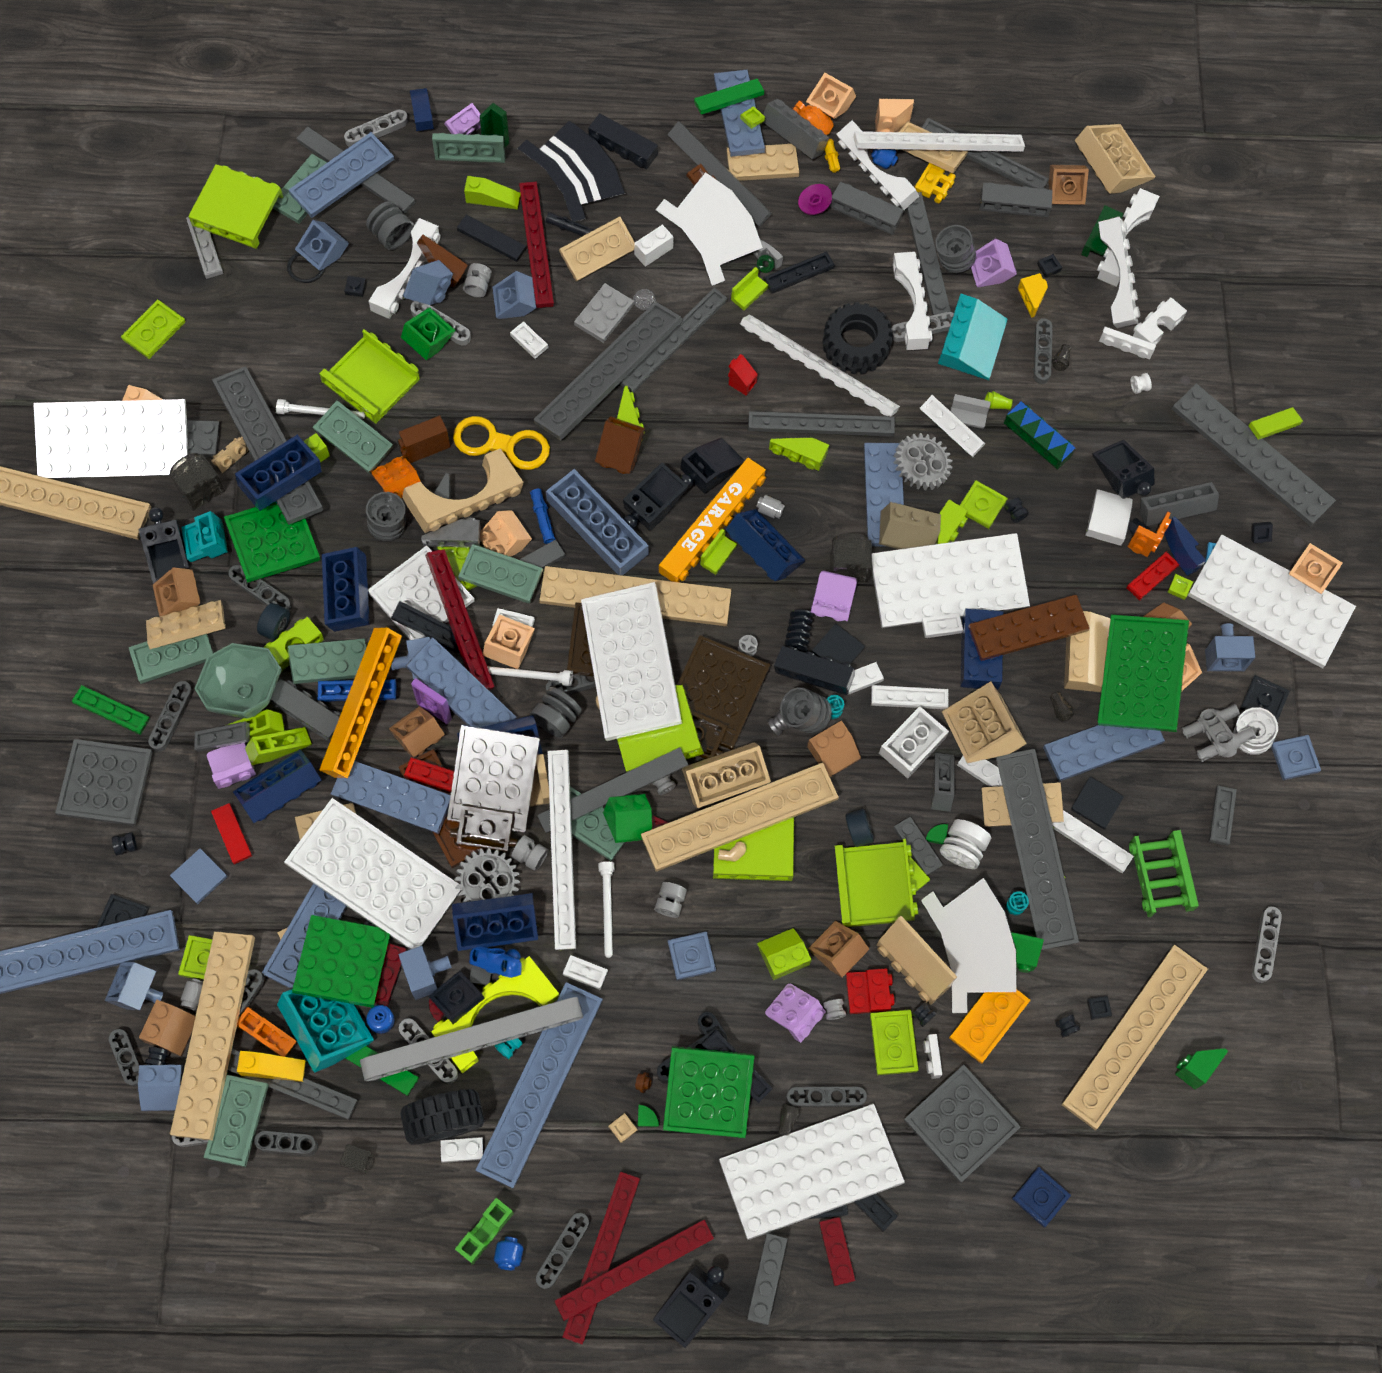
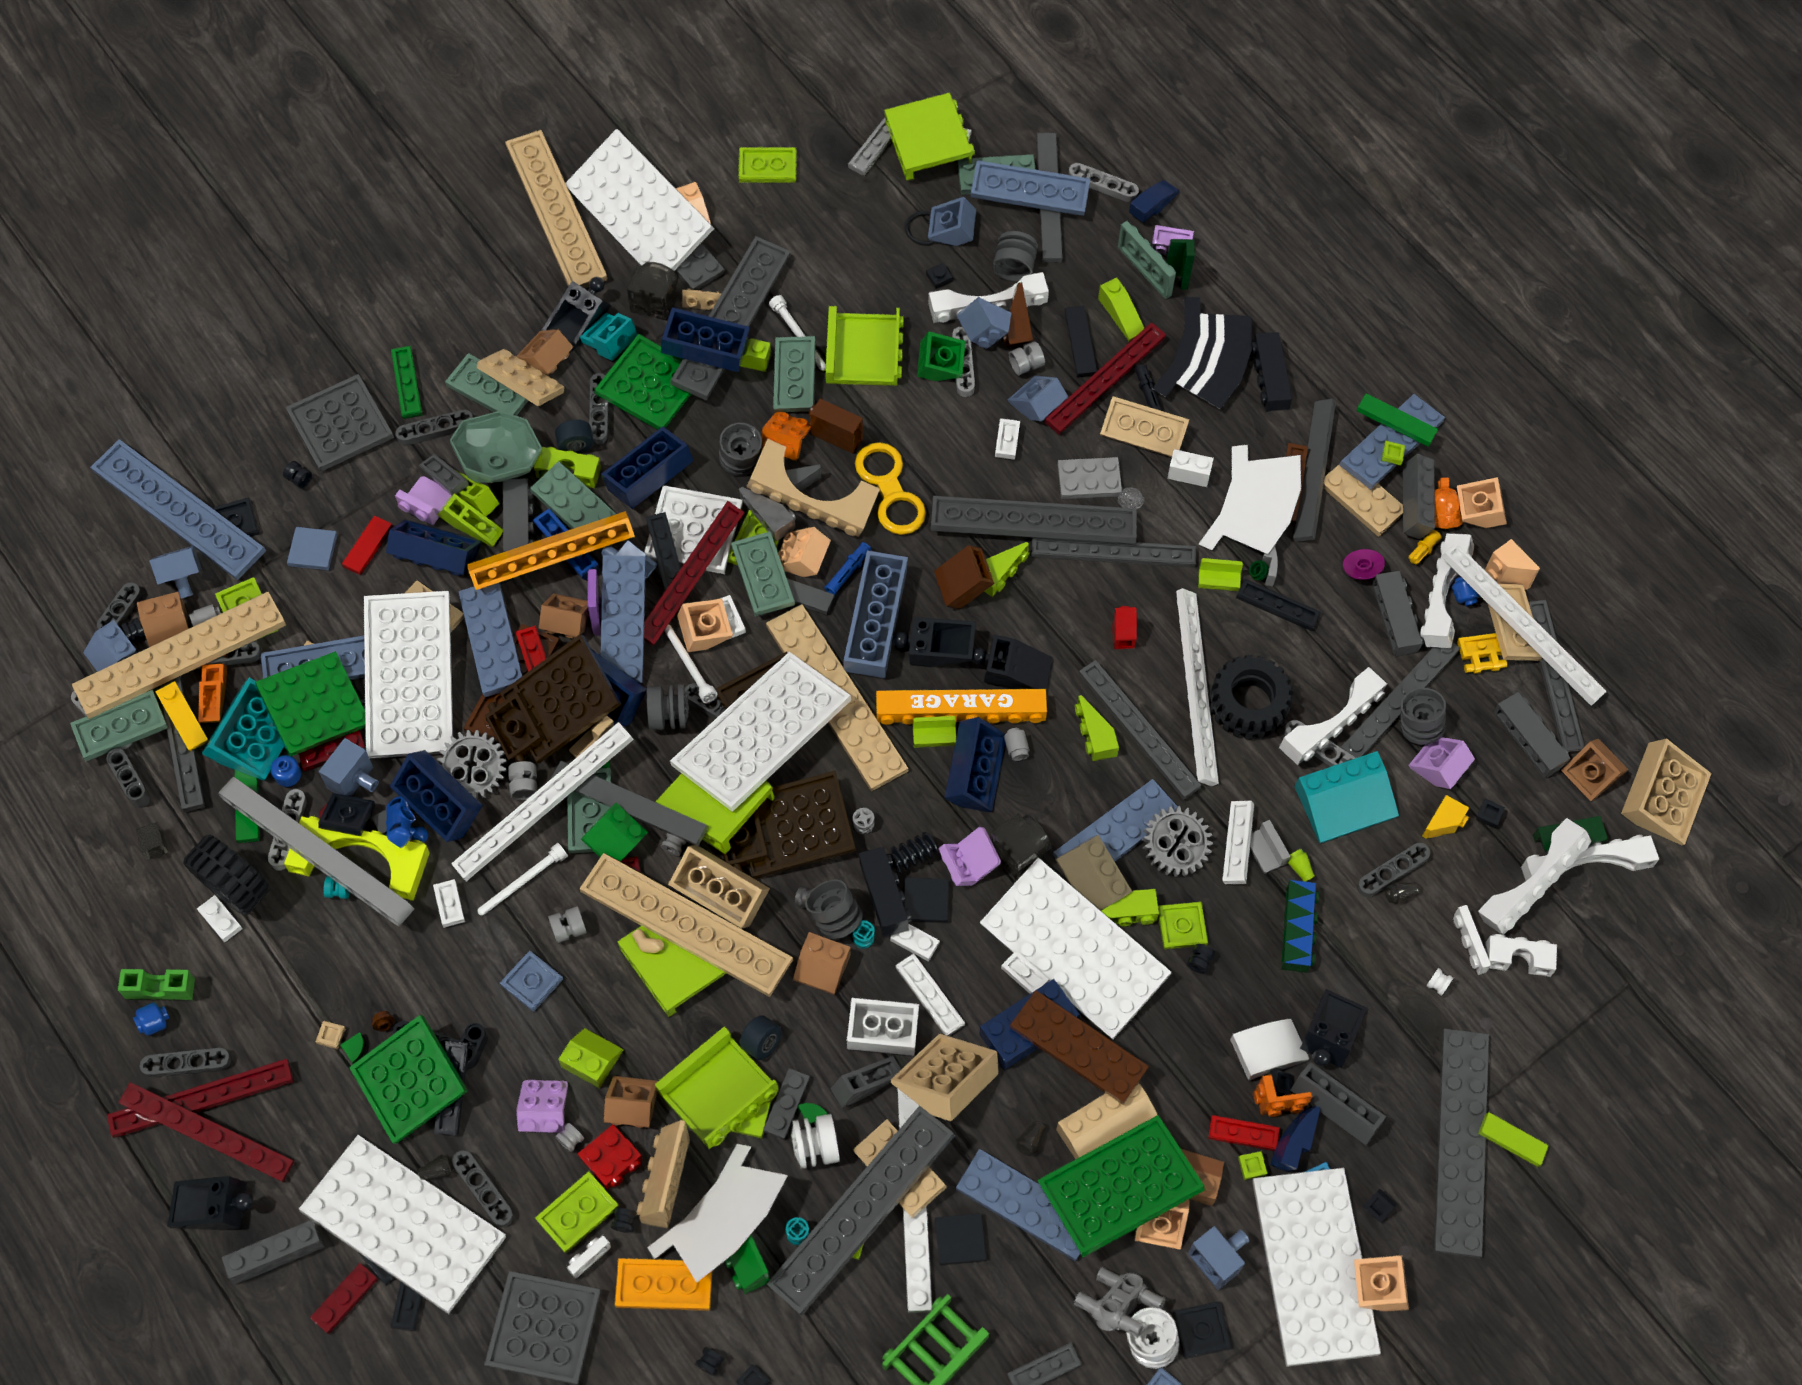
camera: 55 degrees right, 5 degrees down
sand blue plate [476,982,603,1189] -> none

